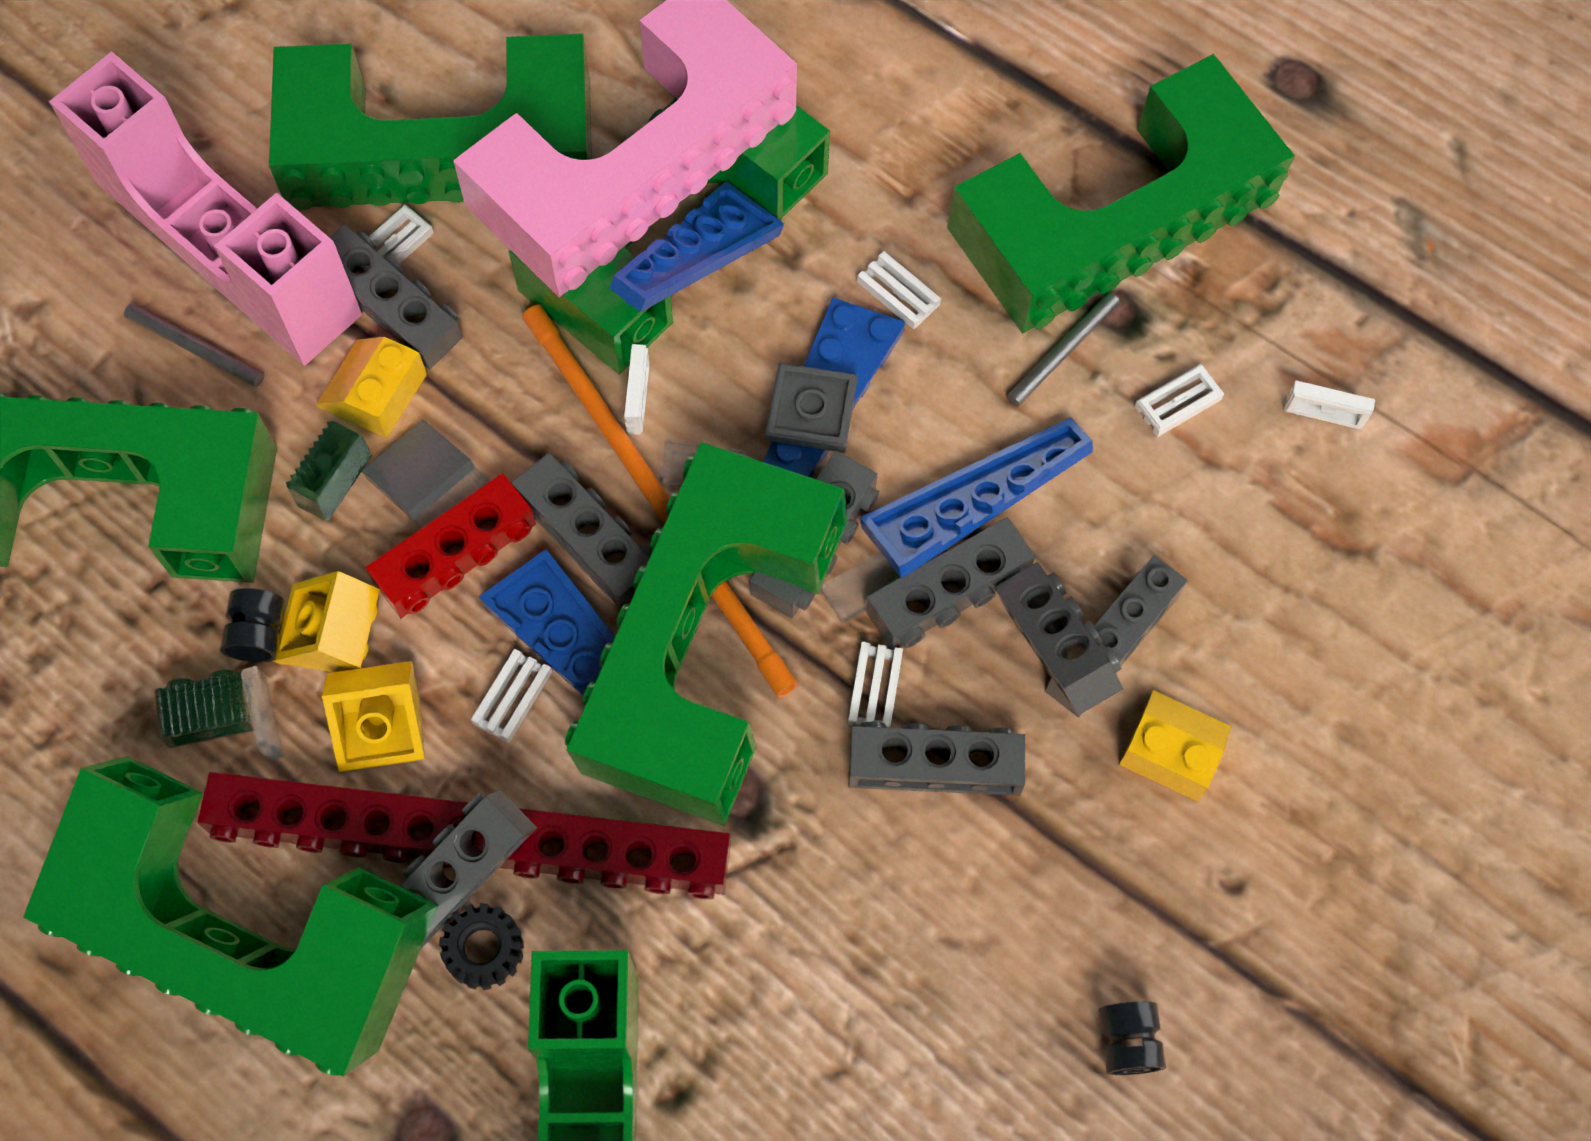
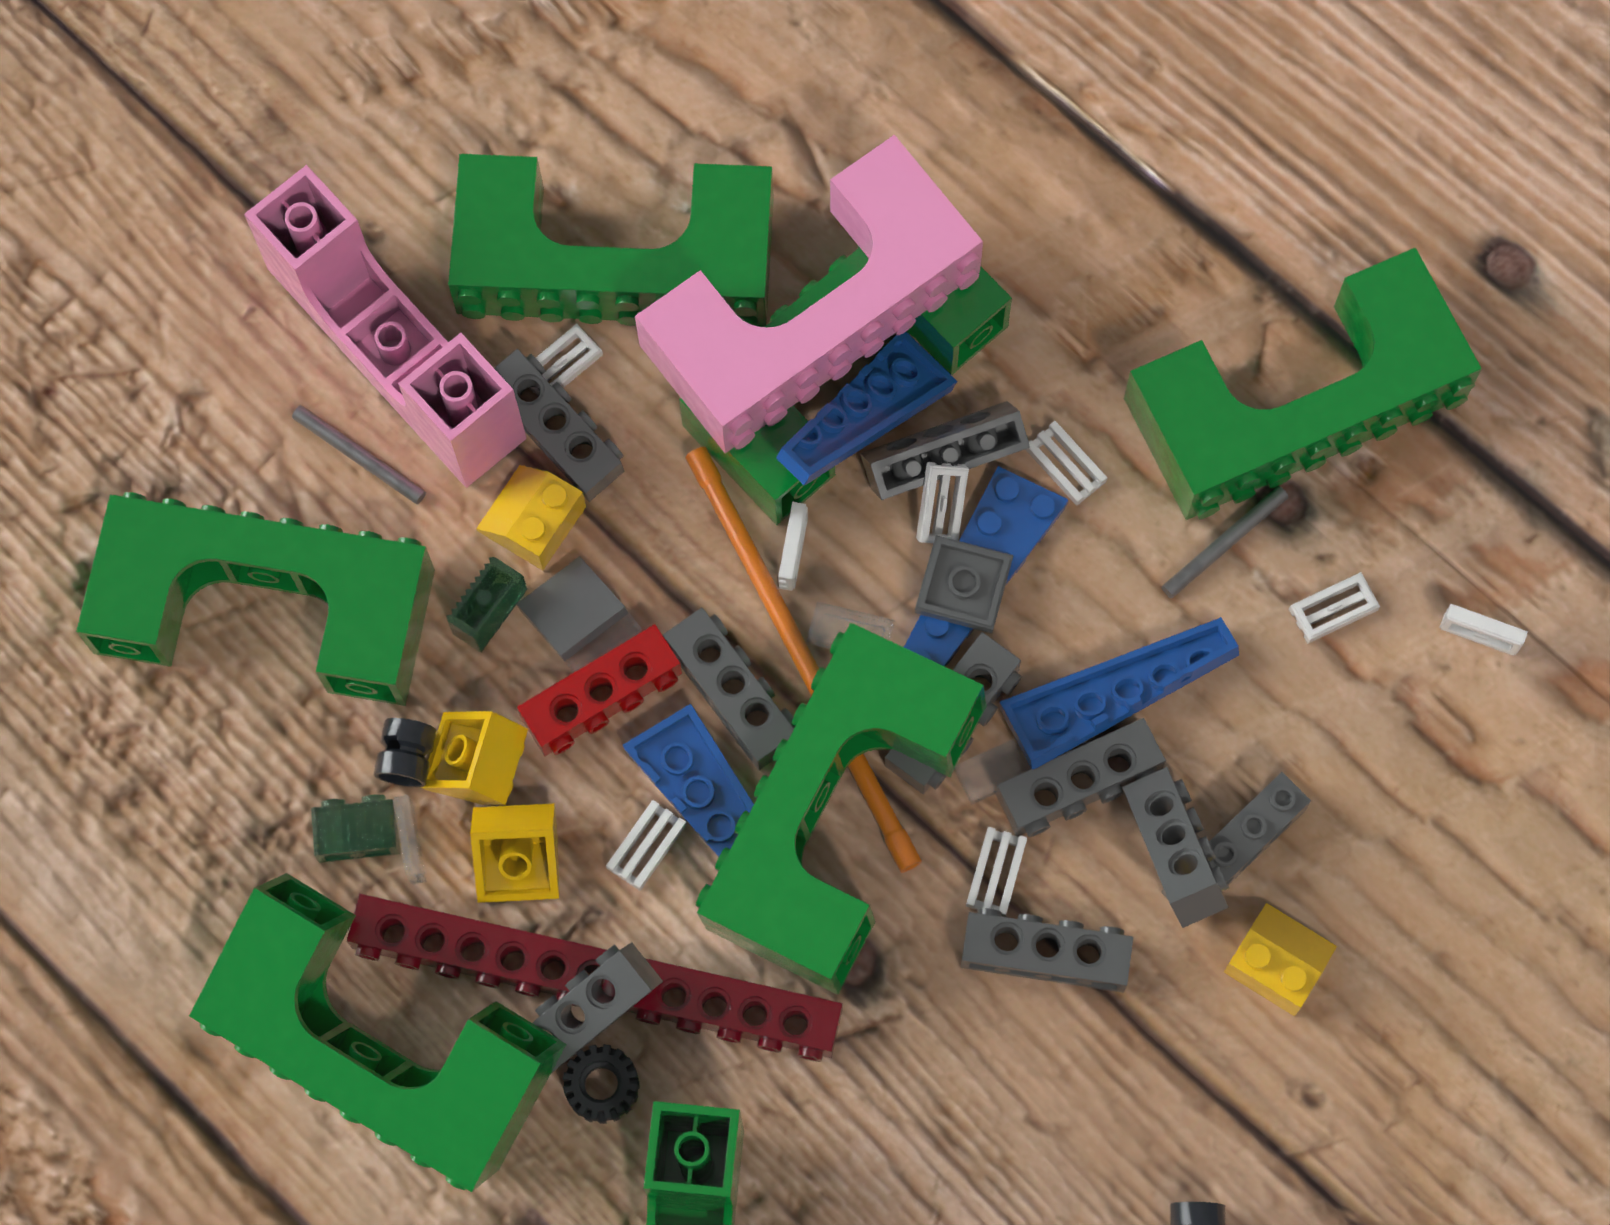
camera: 10 degrees right, 5 degrees up
none -> dark grey brick [860,401,1030,500]
none -> white tile [916,462,969,543]

